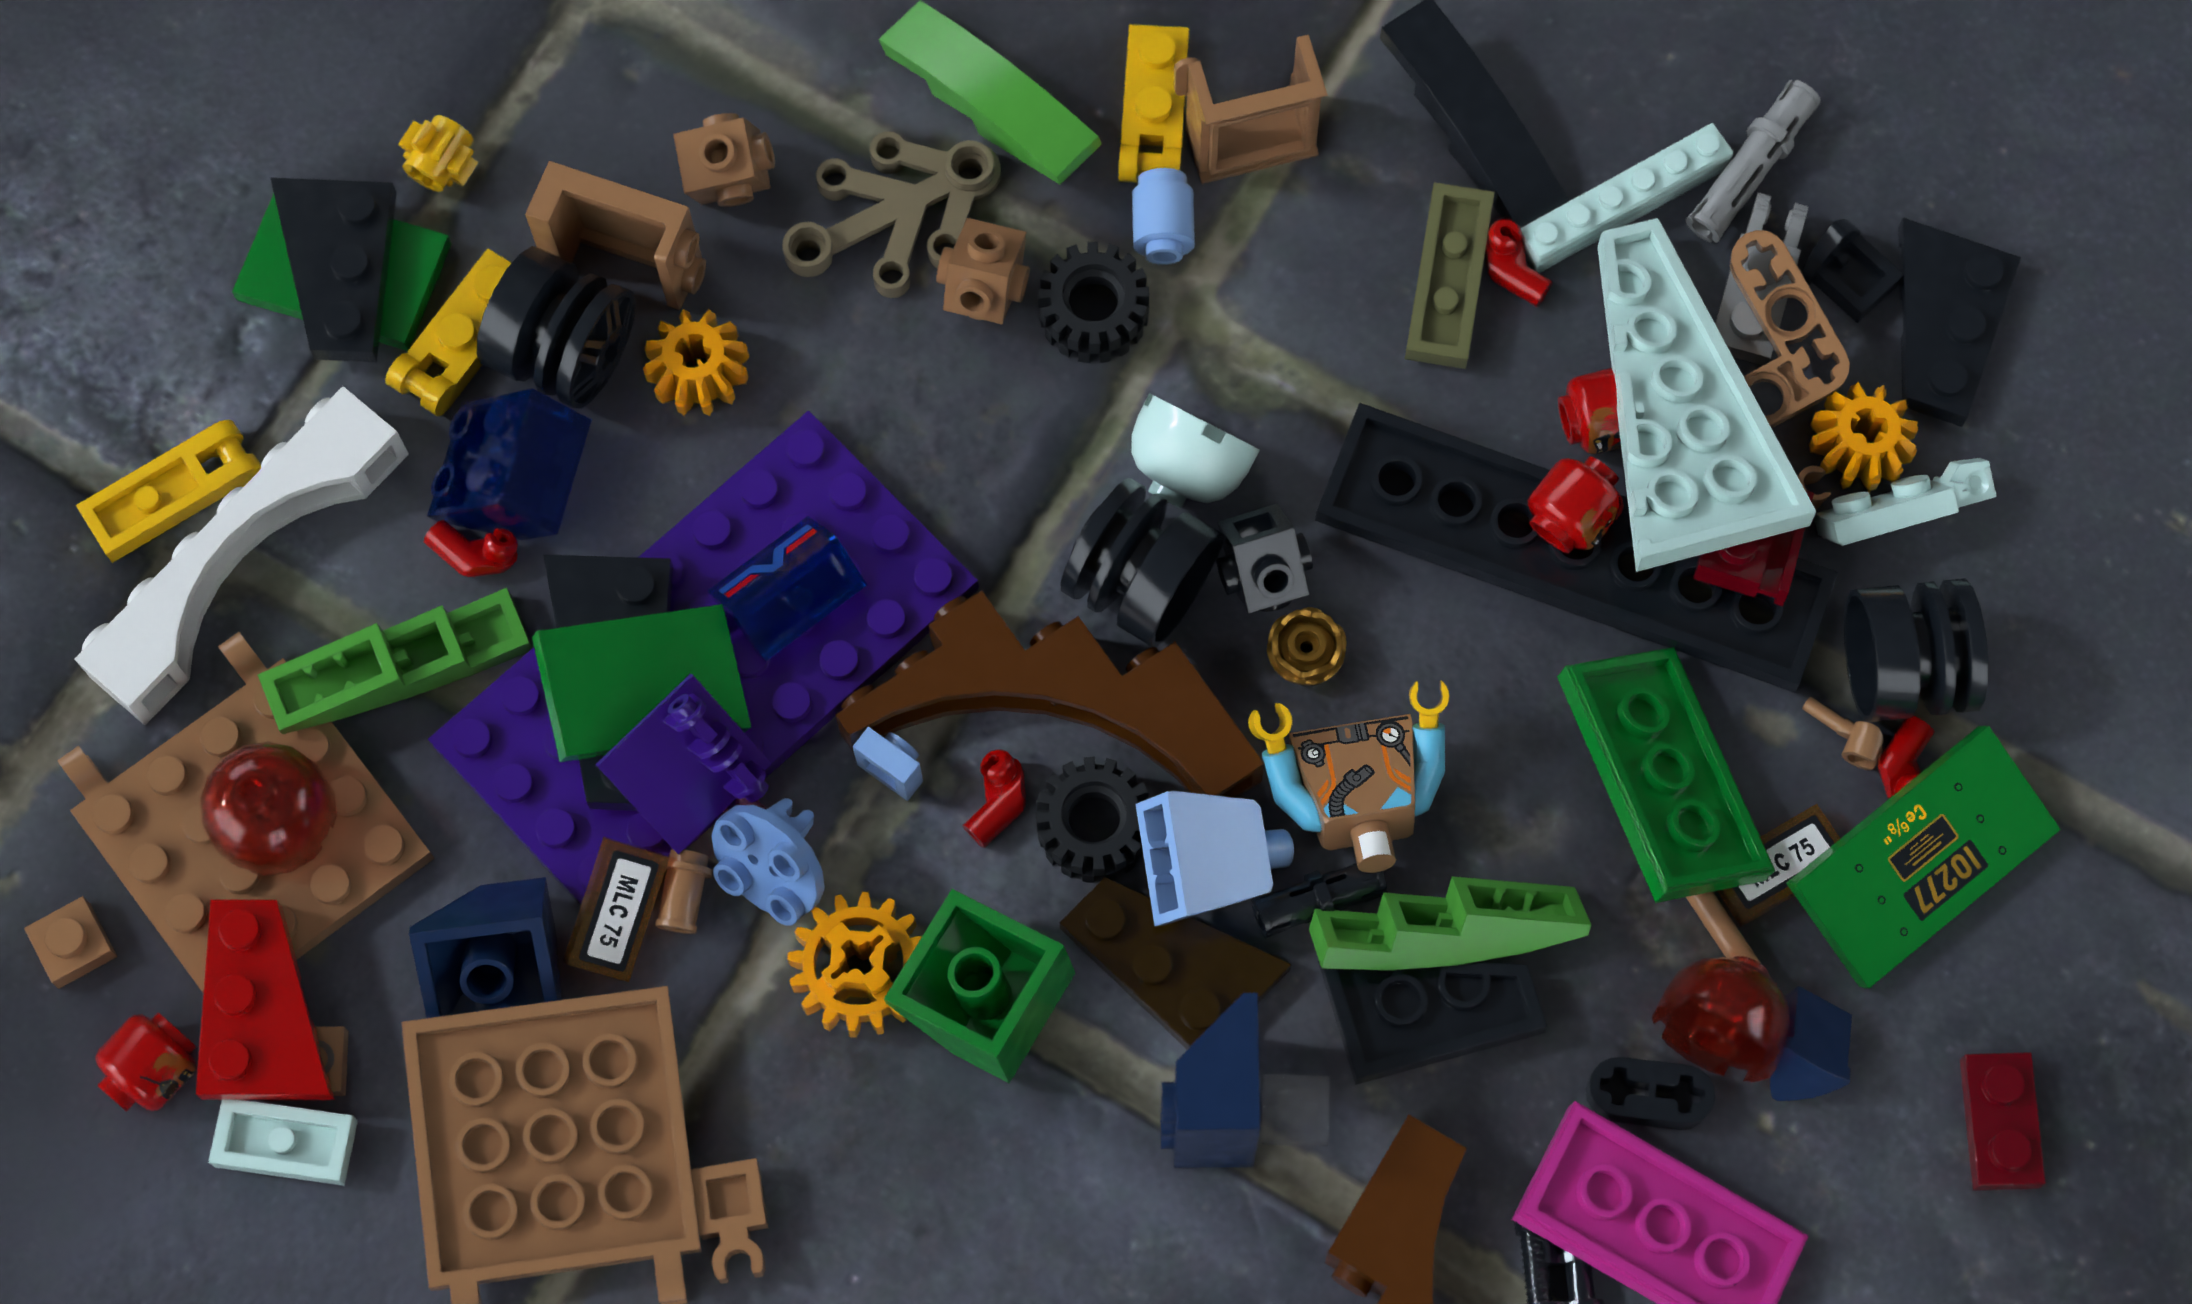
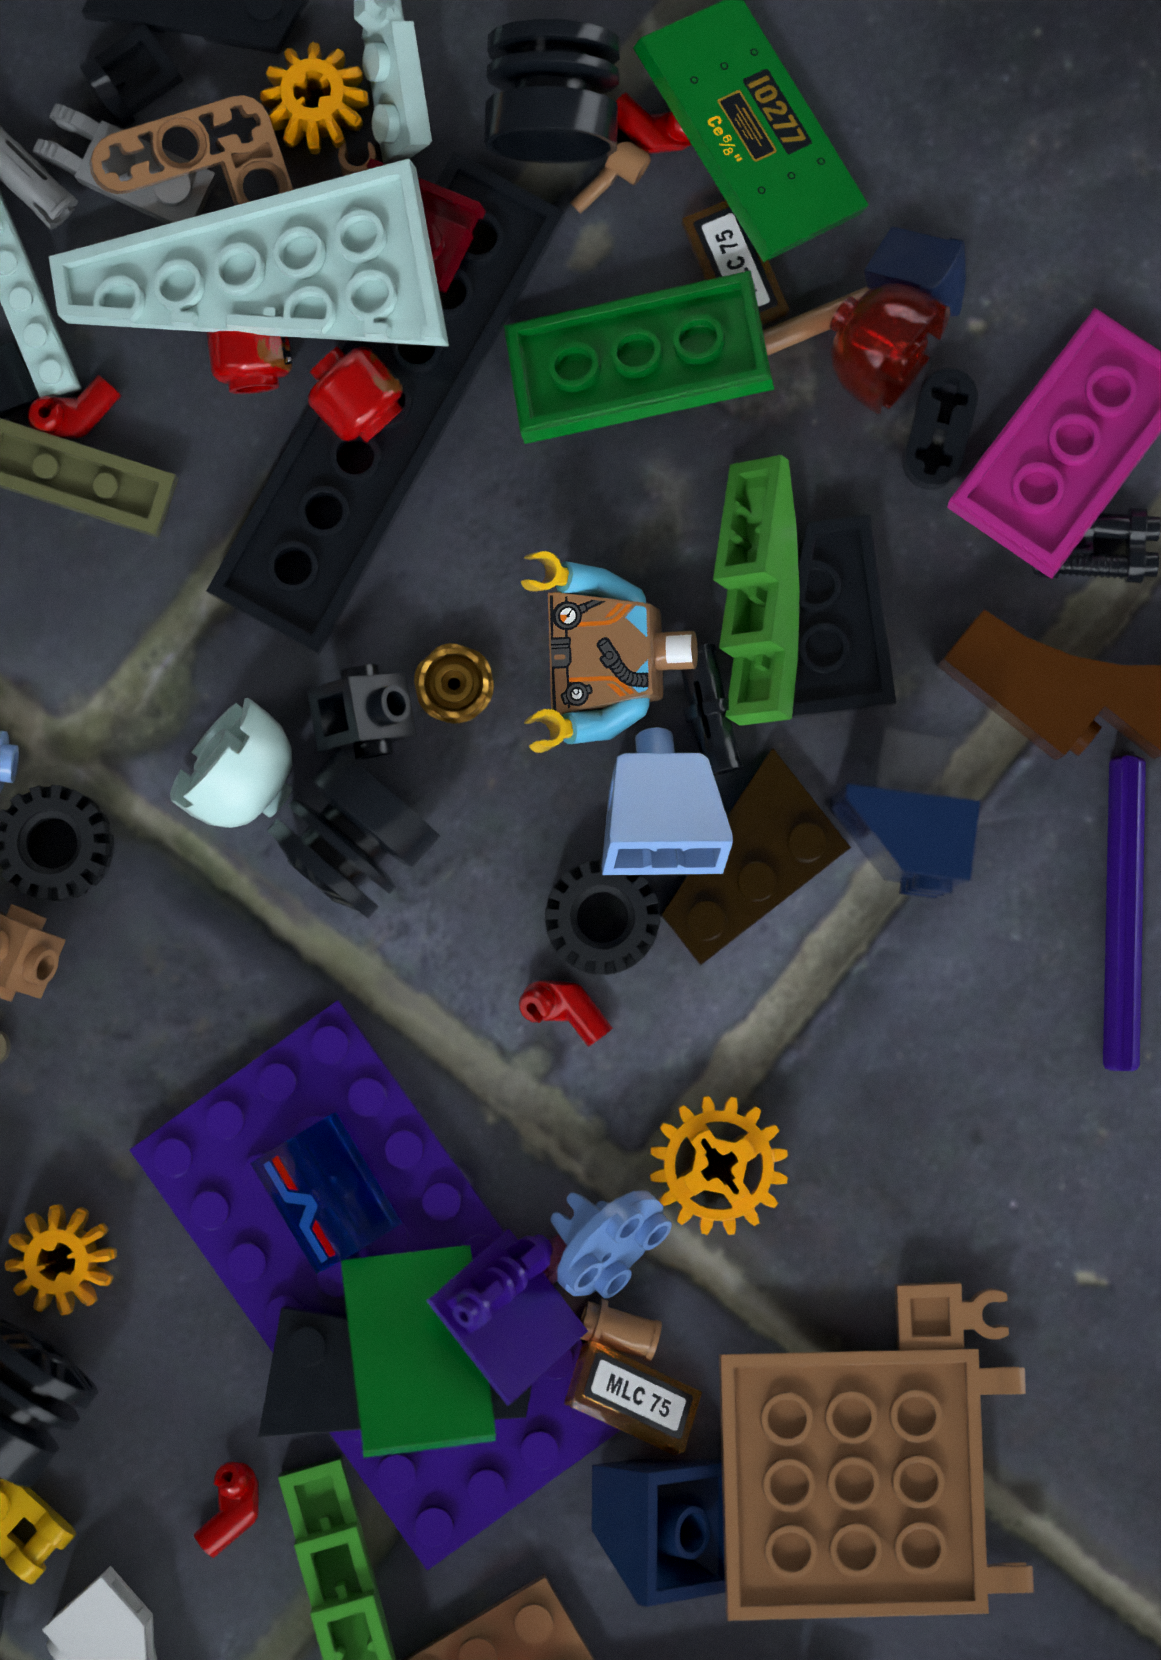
camera: 85 degrees left, 15 degrees up
clear blue slope [427,388,592,540] -> none
reddish brown arch [835,591,1264,798] -> none
light blue plate [852,727,923,801] -> none
green slope [884,889,1076,1083] -> none
dark red plate [1960,1052,2045,1190] -> none

